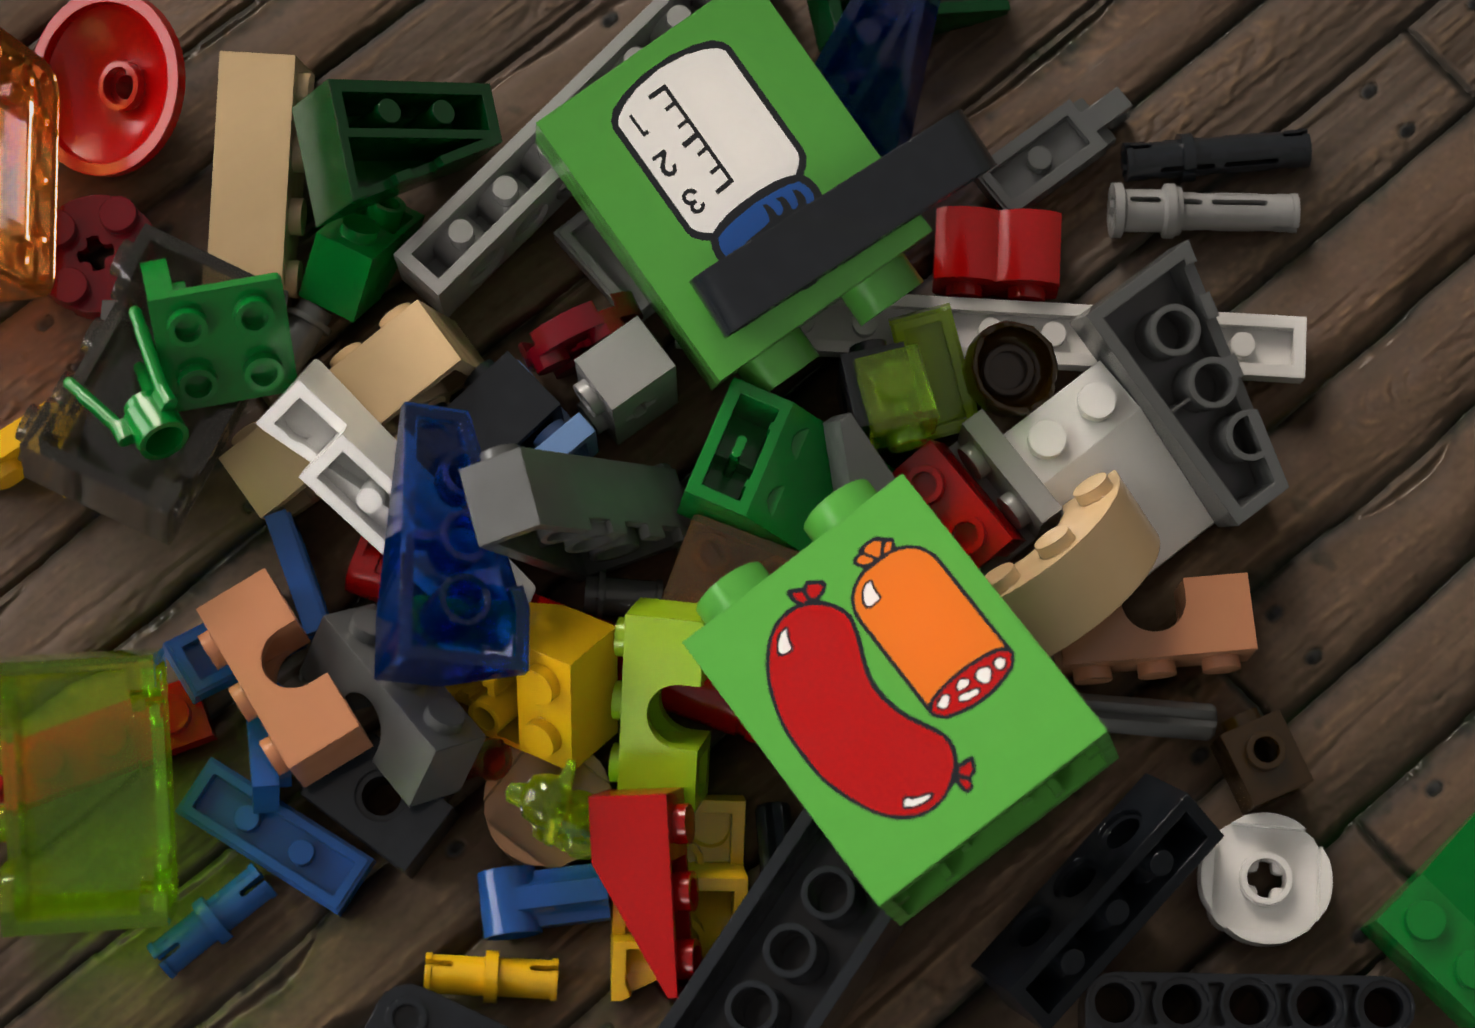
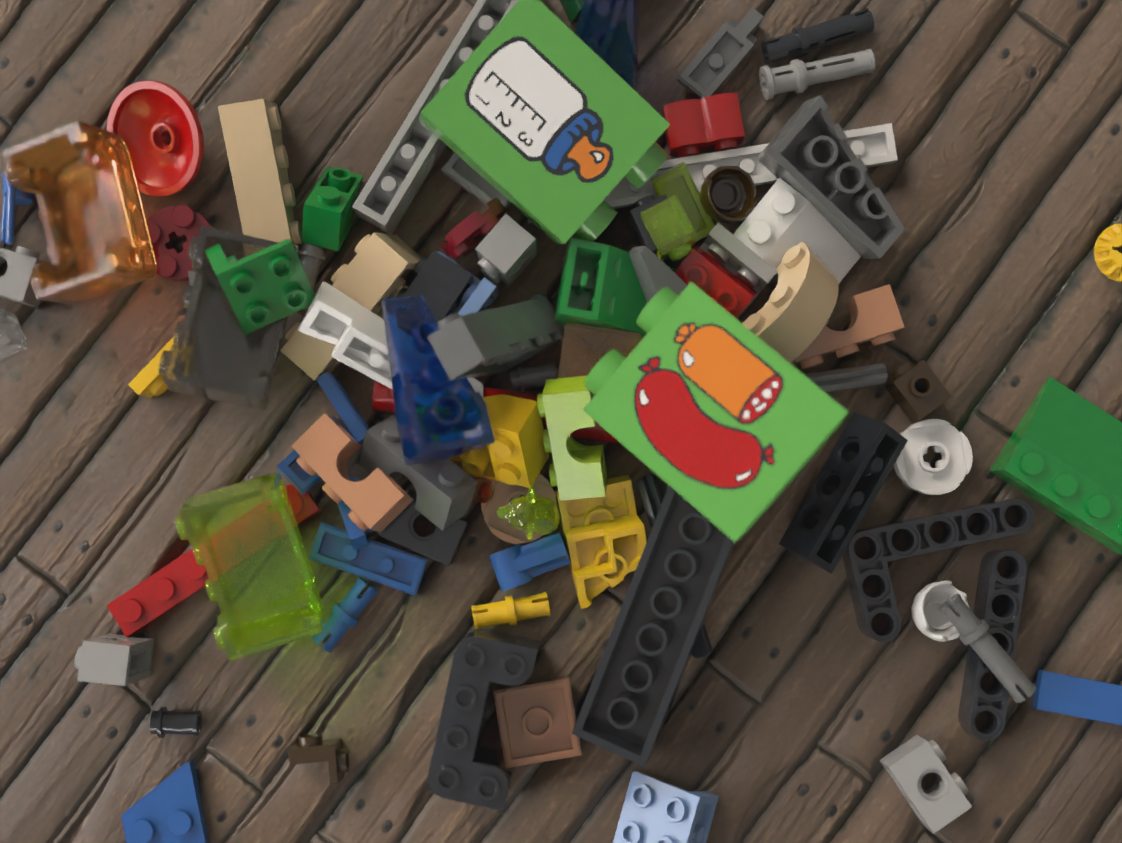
camera: 10 degrees left, 10 degrees up
green plant [63,306,189,460] -> none
dark green wedge [292,79,503,228] -> none
red slope [588,787,703,998] -> none
black beam [689,109,997,338] -> none

